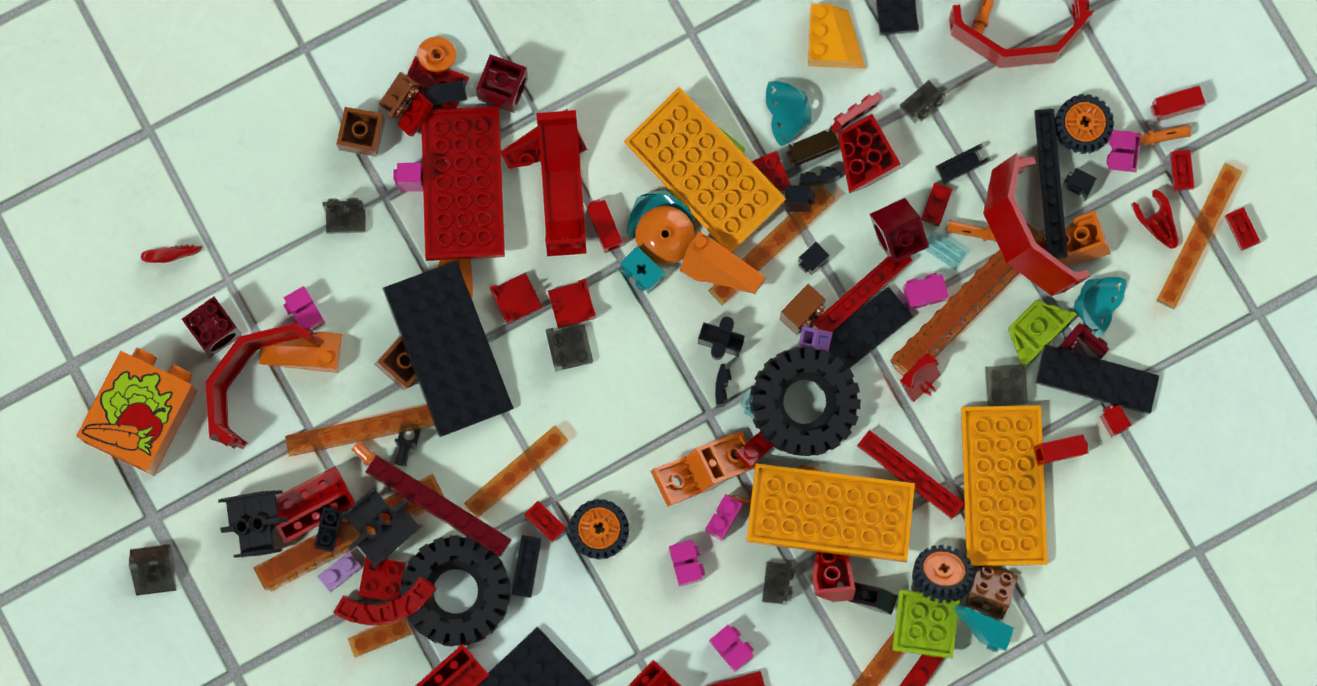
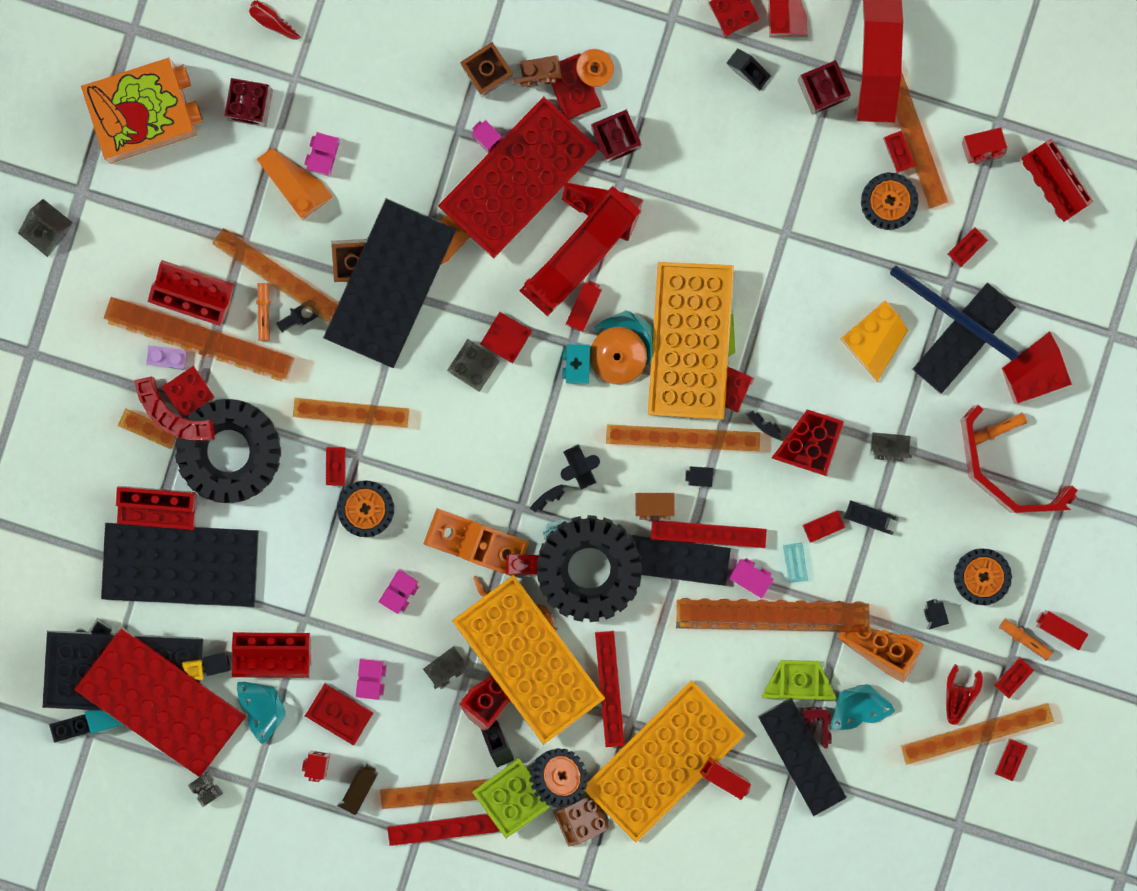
camera: 45 degrees right, 10 degrees up
red panel [205,323,324,449] -> none
black piece [218,490,288,558] -> none
black slope [314,507,343,553] -> none
clear smoke bracket [322,198,366,234] -> none
black piece [342,487,422,568] -> none
dark red plate [365,455,511,557] -> none
red plate [397,93,433,137] -> none
black slope [423,81,467,106] -> none
red piece [490,273,543,325] -> none
black plate [511,535,542,598] -> none
orange wedge [680,231,766,294] -> none
dark pink piece [705,494,743,541] -> none
teal piece [766,81,812,146] -> none
black brick [784,185,815,212] -> none
dark brown window [786,126,840,167] -> none
medium lavender brick [798,326,833,351] -> none
plate [830,92,883,134] -> none
dark red brick [869,198,929,263] -> none
red piece [900,353,941,402] -> none
orange pin [947,220,996,242] -> none
teal slope [954,605,1014,653] -> none
red panel [983,153,1091,296] -> none
clear smoke plate [985,363,1028,406] -> none
black plate [1034,108,1068,259] -> none
red brick [1100,405,1132,438] -> none
dark pink piece [1106,130,1141,173] -> none

